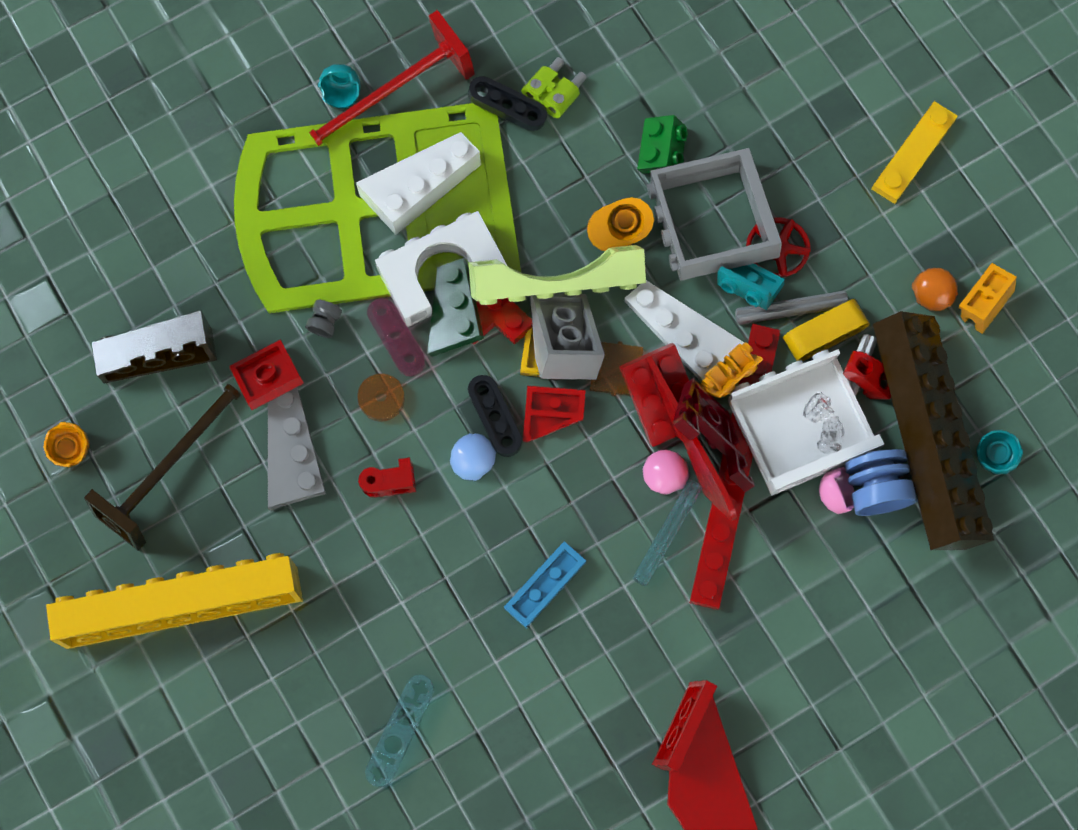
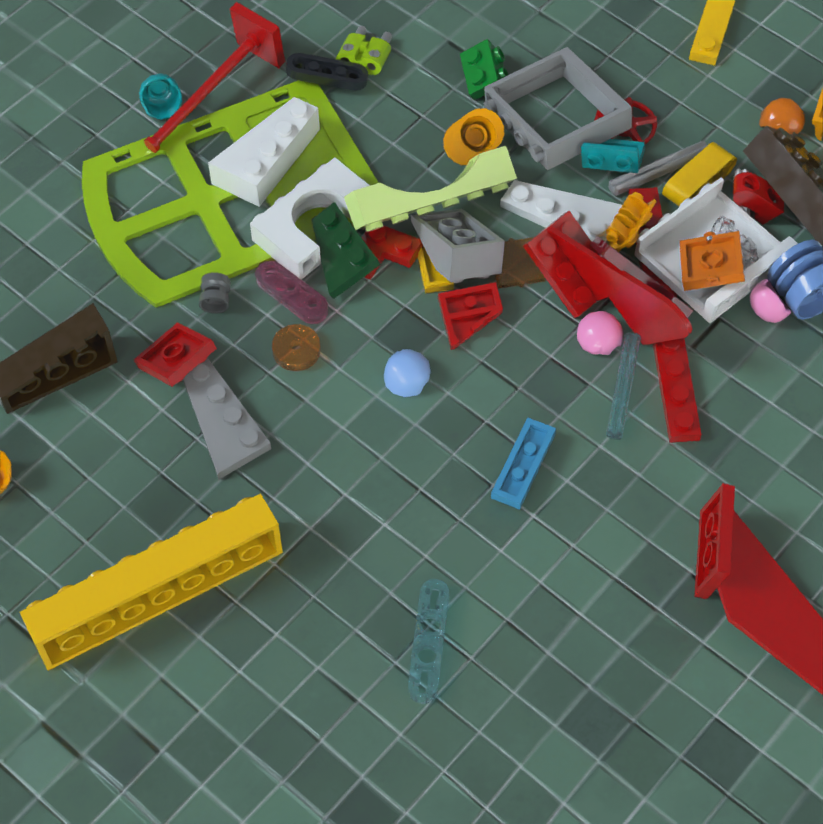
camera: 20 degrees left, 15 degrees down
dark brown tile [84,384,241,551] -> none
red leg [358,457,416,498] -> none
black plate [468,375,522,457] -> none
none -> orange plate [680,231,745,291]

